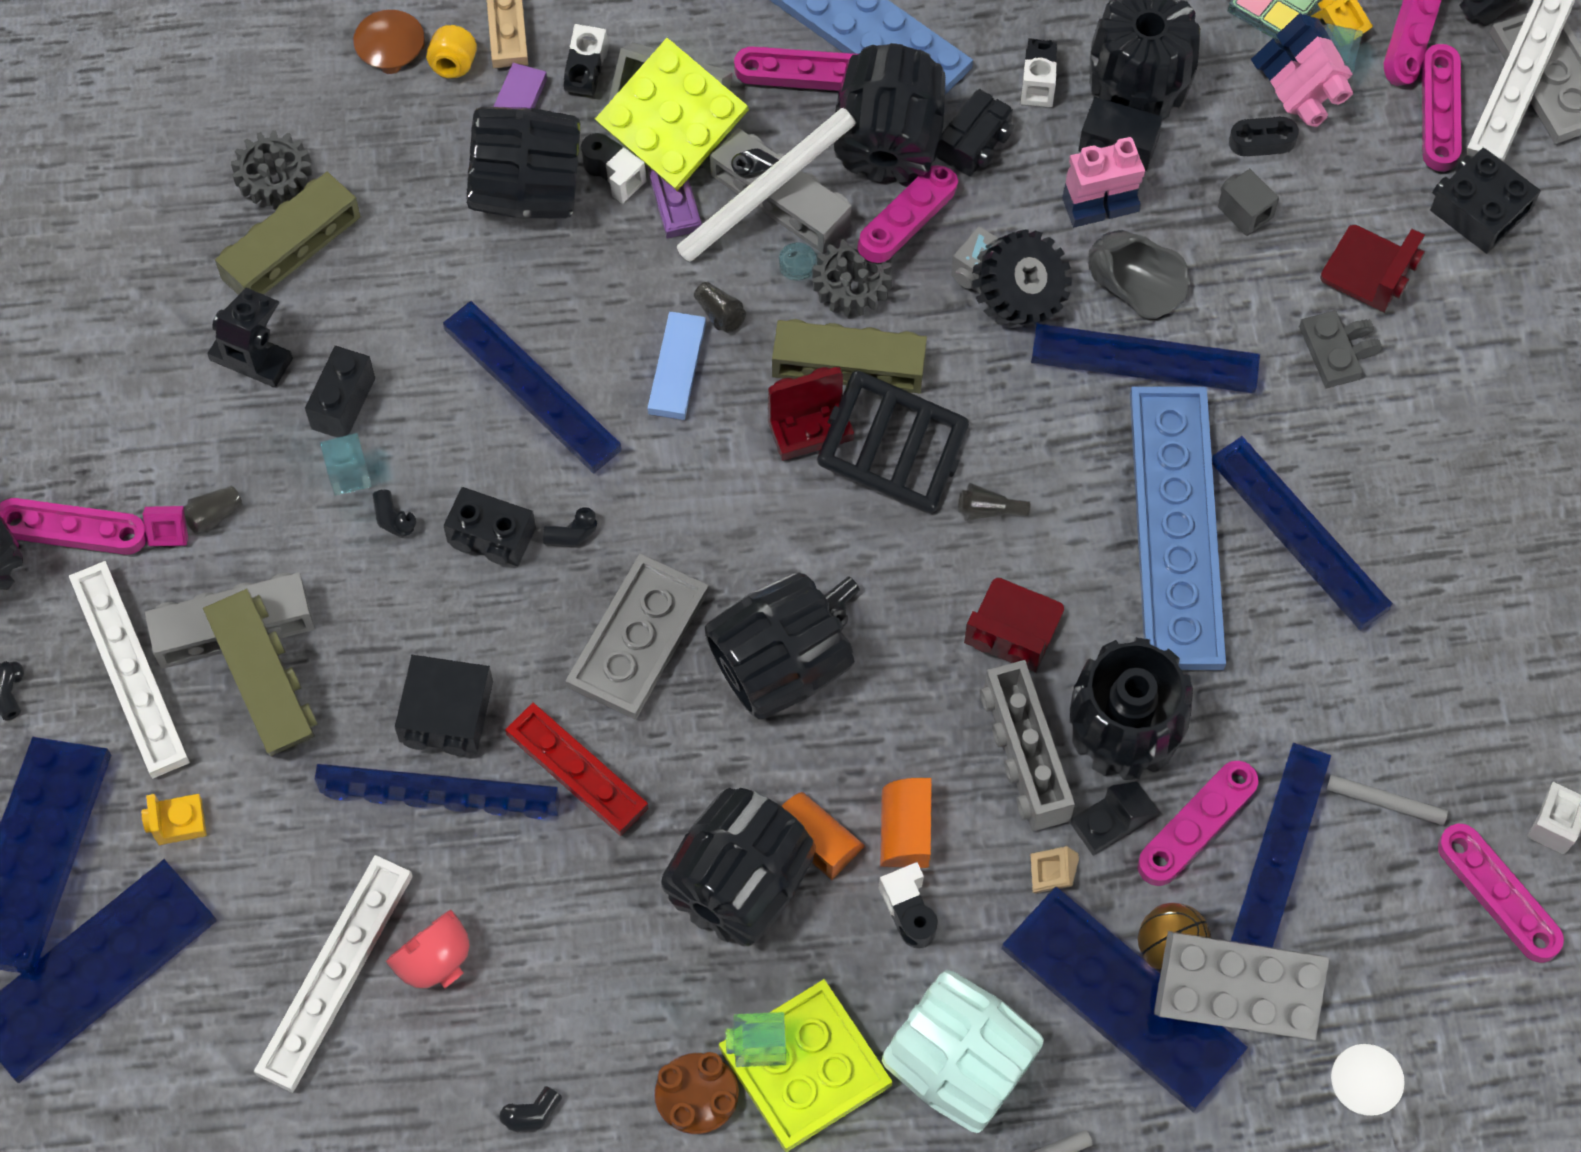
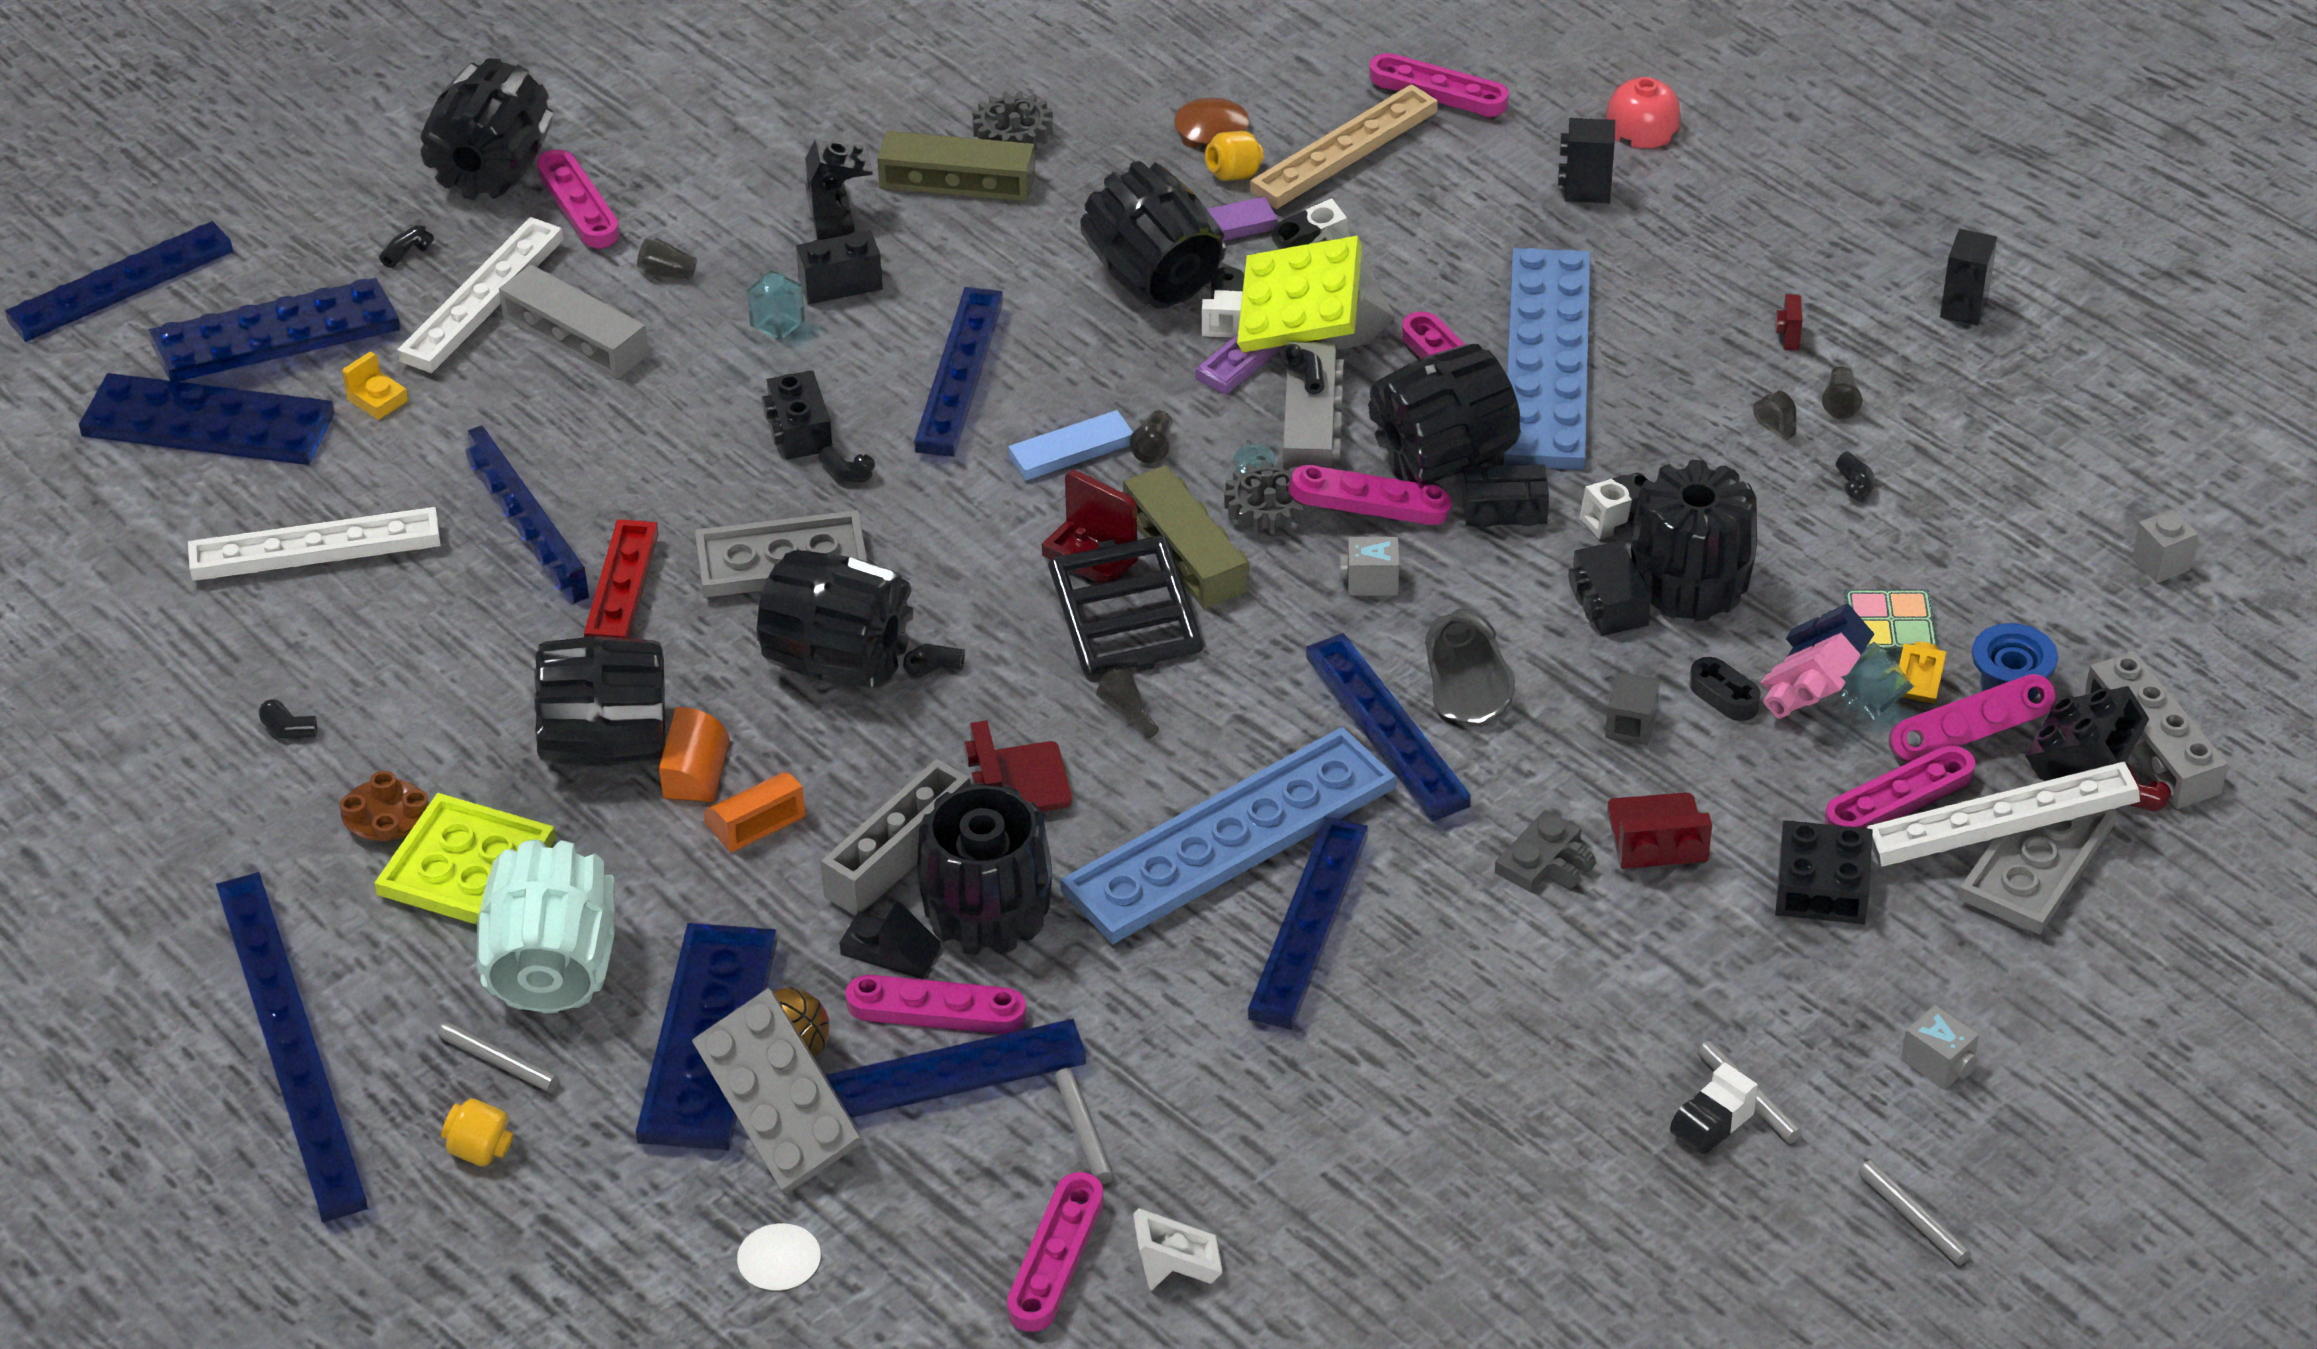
camera: 55 degrees right, 20 degrees down
dark pink tile [143,506,188,546] -> none
olive brick [203,588,318,756] -> none
black arm [372,489,416,537] -> none
coral cylinder [386,909,470,989] -> none
black brick [394,654,493,756] -> none
white axle [677,108,856,262] -> none
clear light blue brick [725,1012,786,1067] -> none
leg [878,862,938,949] -> none
black wheel [972,229,1072,328] -> none
tan slope [1030,846,1079,894] -> none
bright pink hips [1062,137,1145,228] -> none

